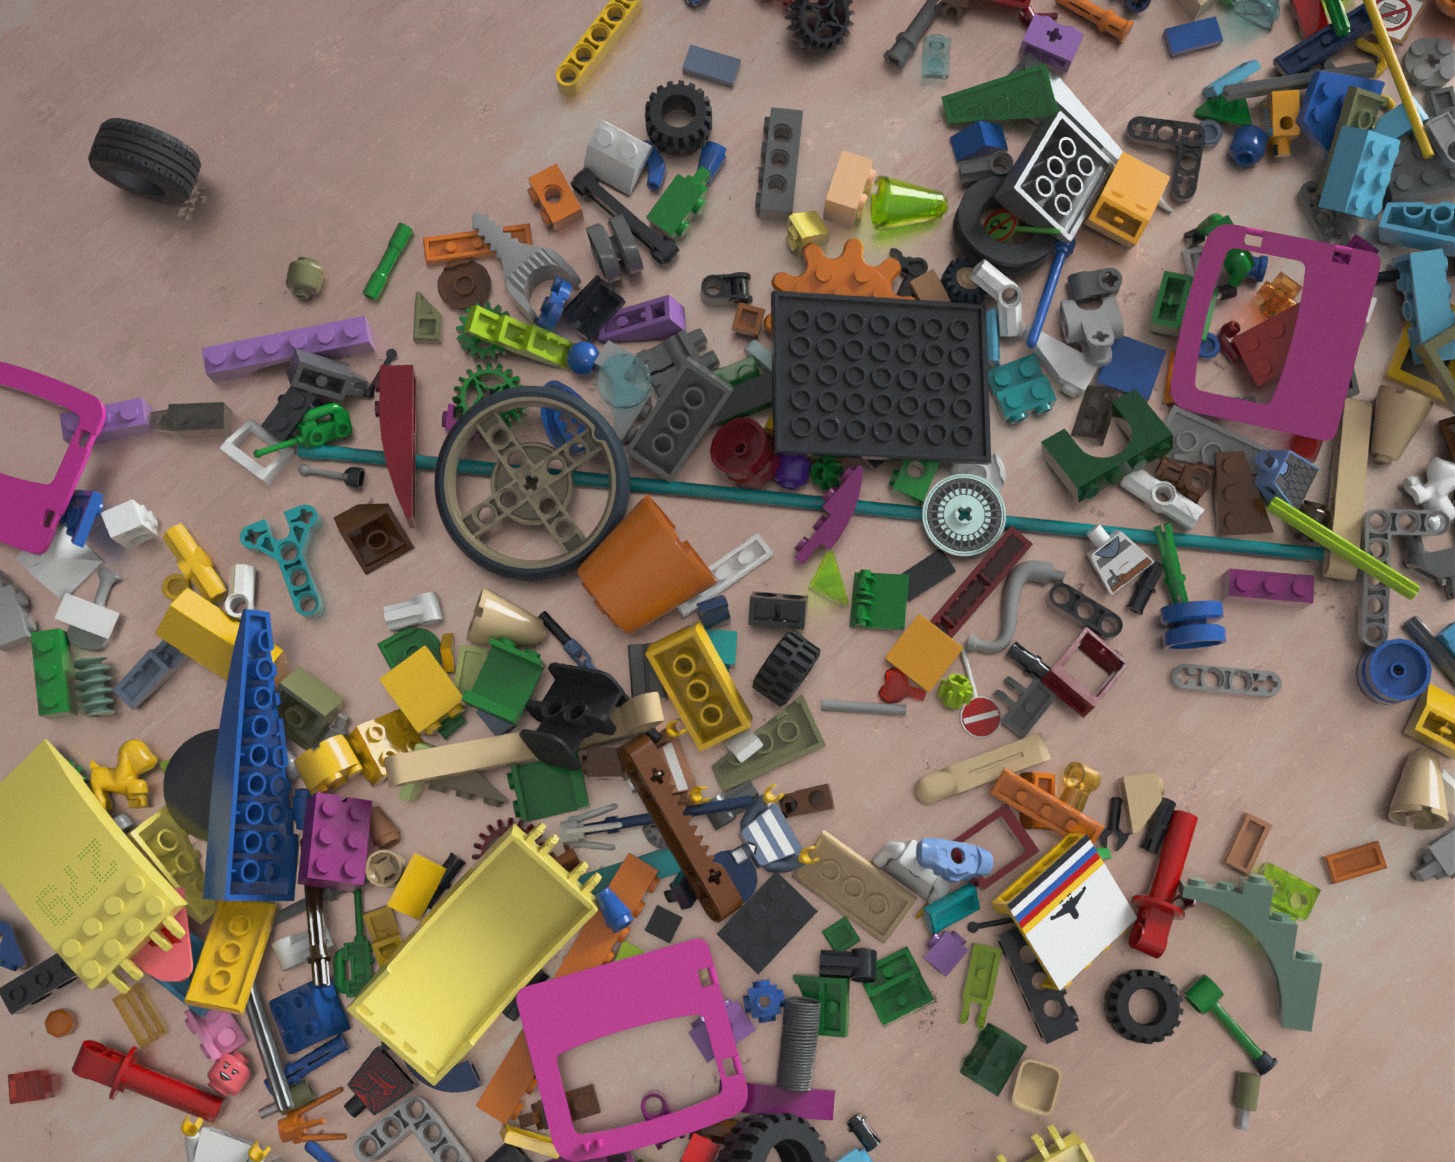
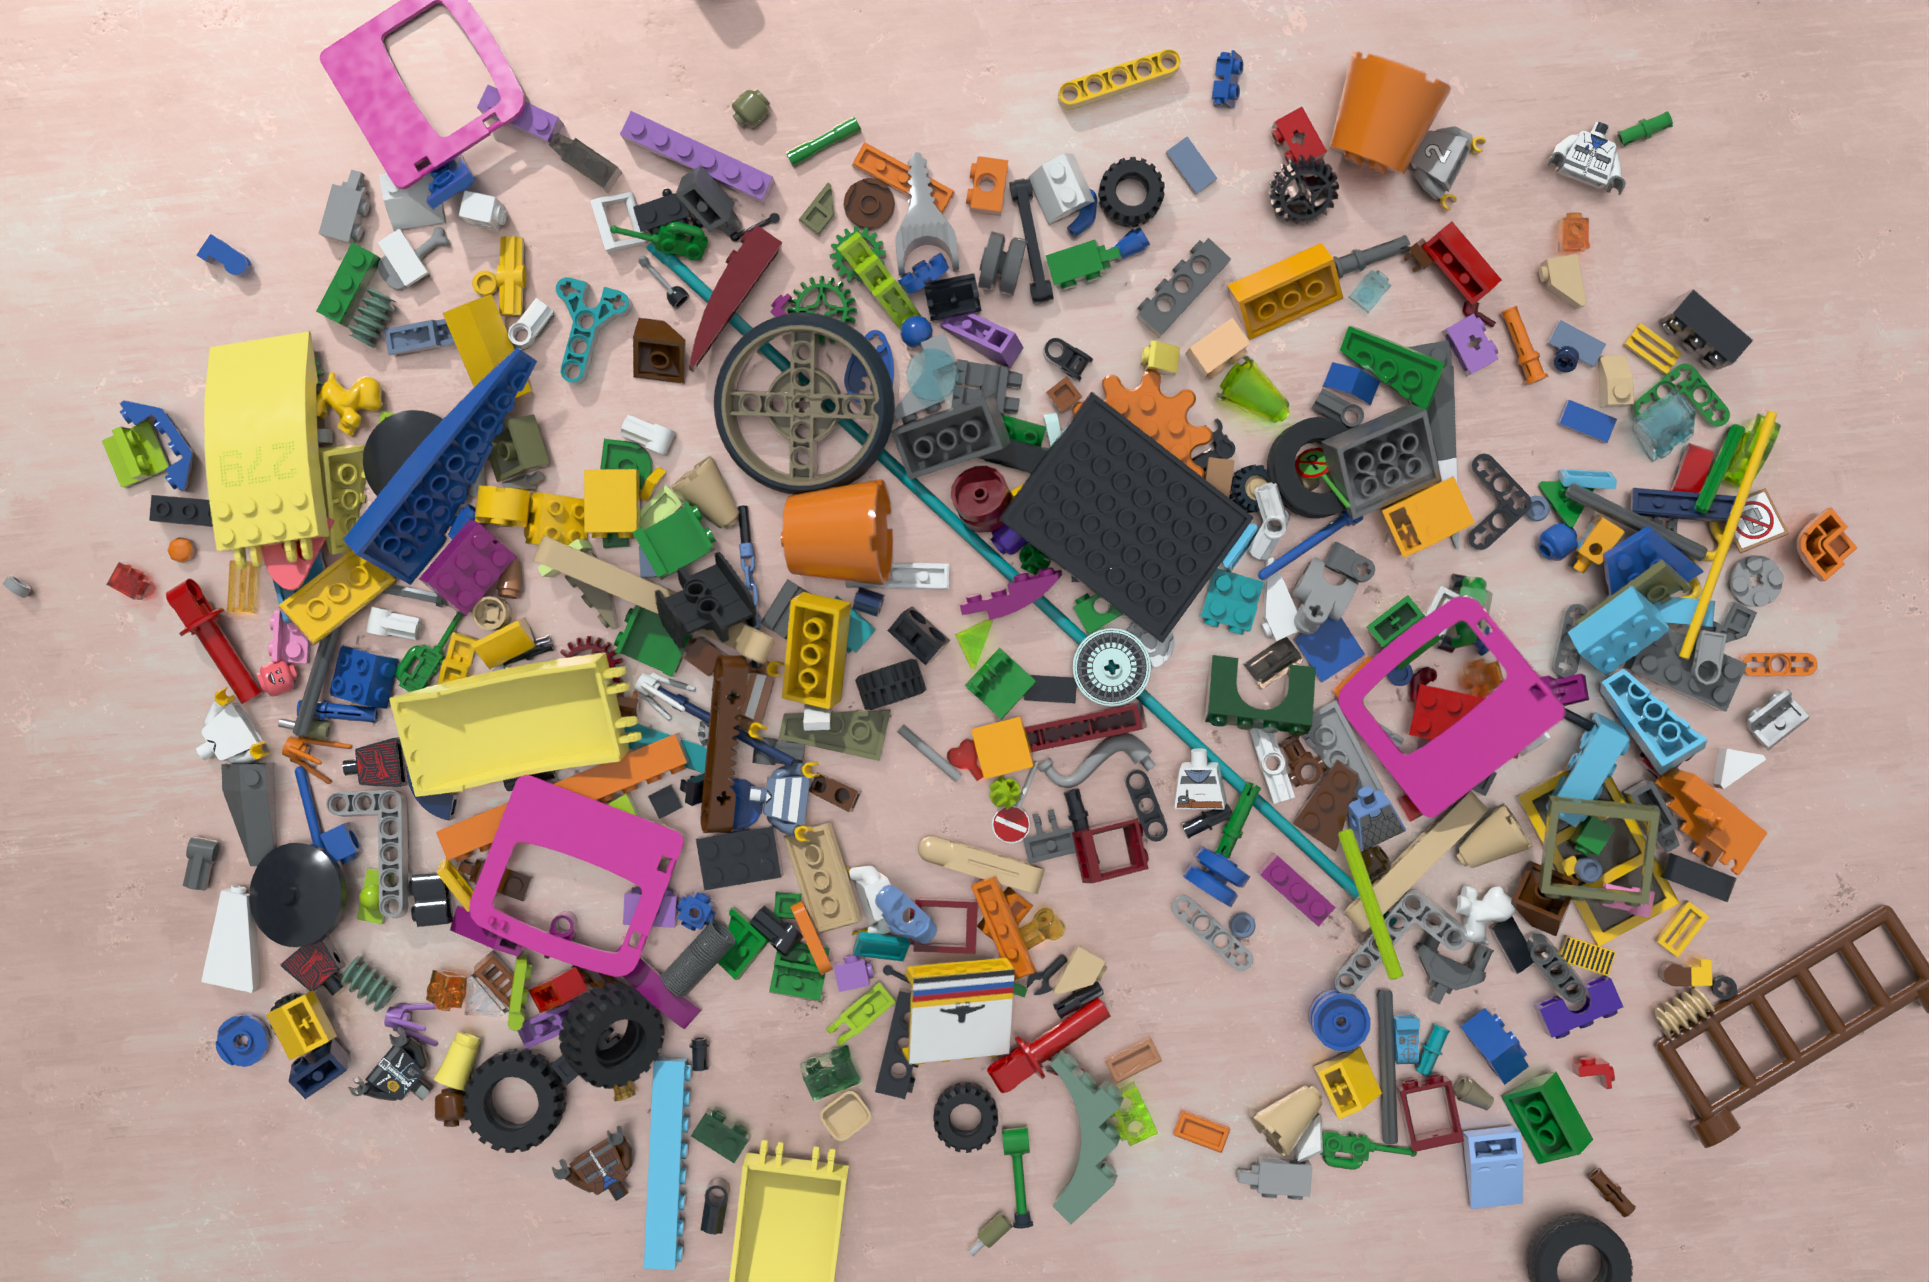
camera: 40 degrees right, 10 degrees up
dark brown axle [300,838,331,989] -> none
blue cone [595,887,634,933] -> none
none -> orange beam [790,901,833,975]
none -> light orange slope [1227,242,1343,340]
none -> sand blue tile [1229,912,1256,938]

